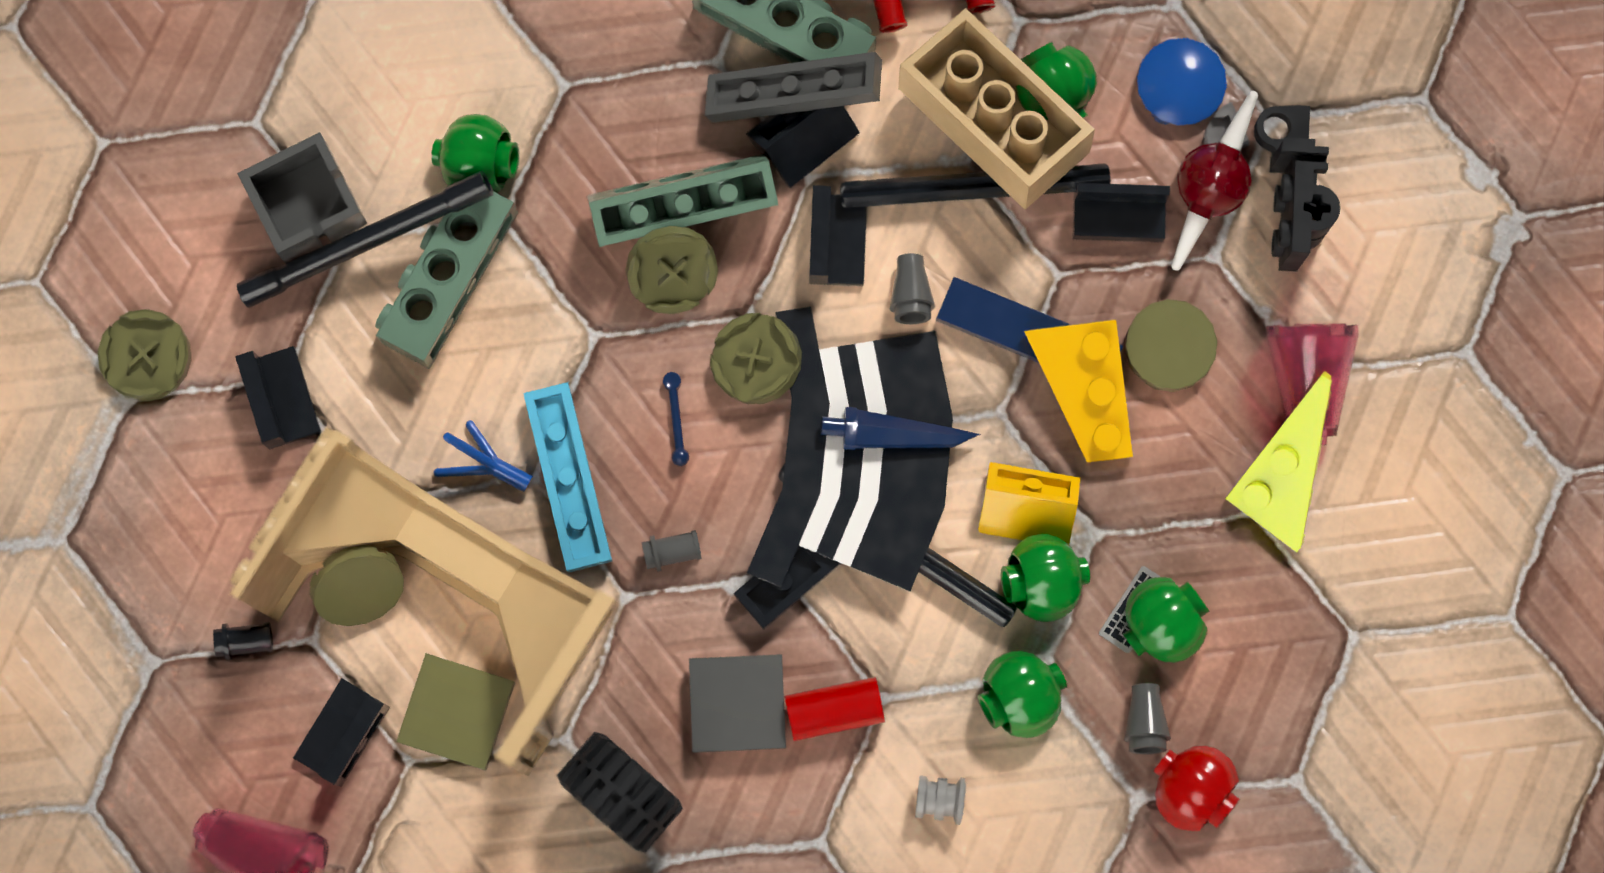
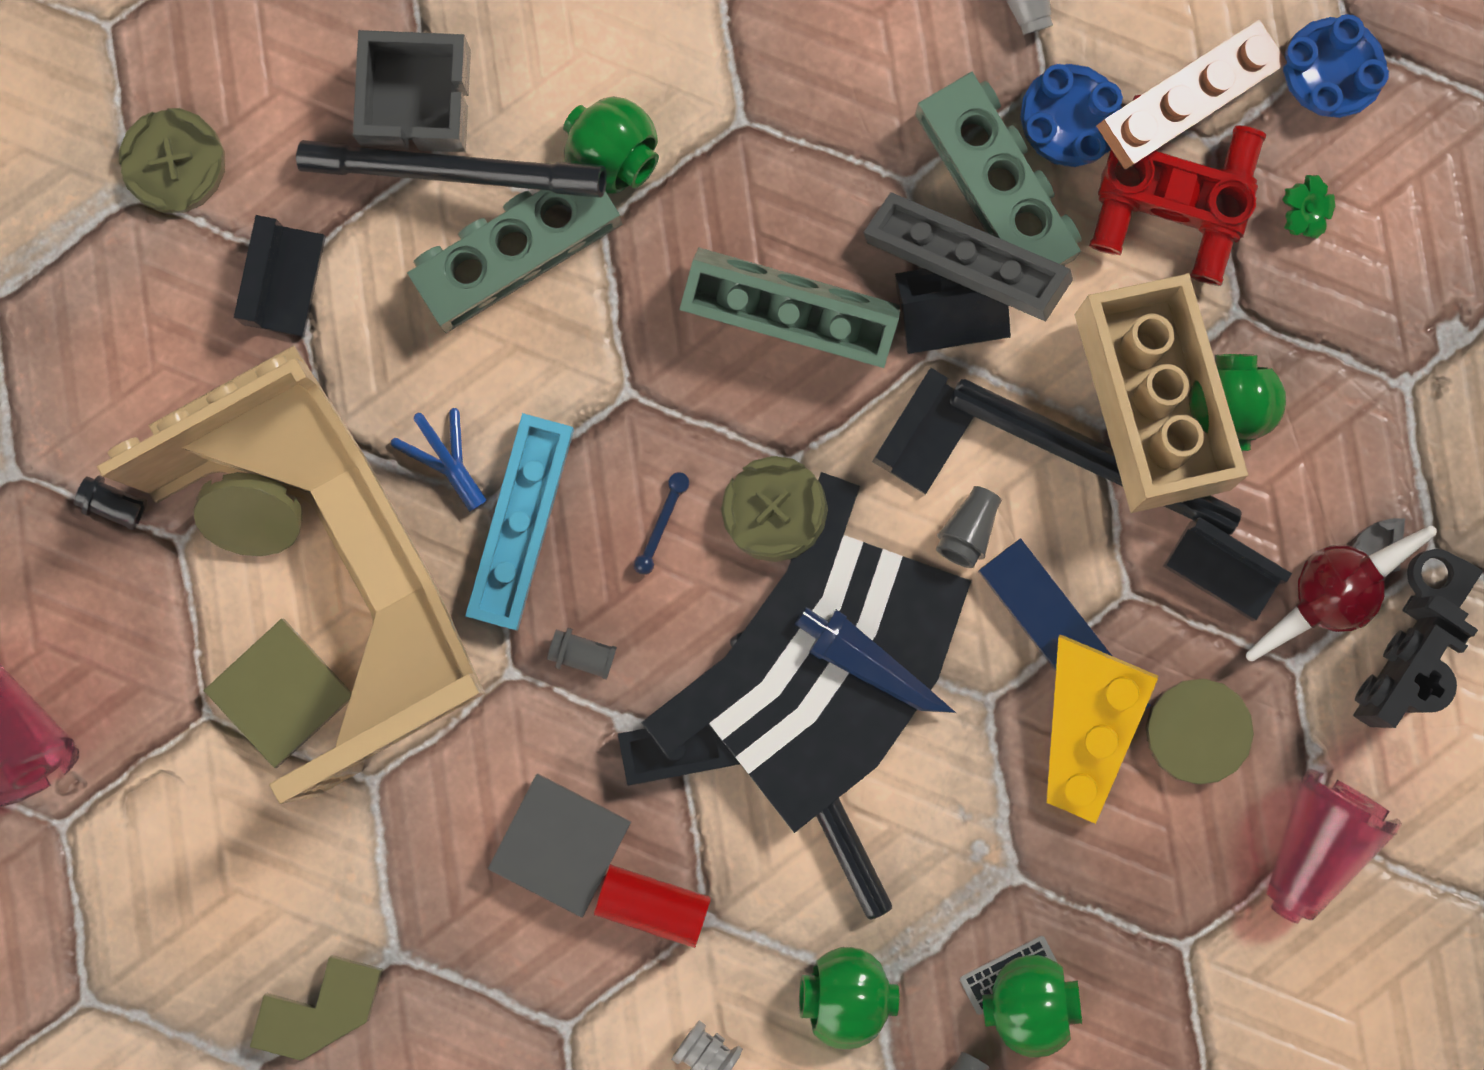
camera: 30 degrees right, 5 degrees up
black panel [293,678,390,787] -> none
black tyre [557,732,683,853] -> none
olive tile [625,226,718,314] -> none
yellow panel [978,462,1080,545] -> none
green plant [1001,534,1090,622] -> none
blue dish [1137,38,1227,126] -> none
neon yellow wing [1225,371,1332,553] -> none

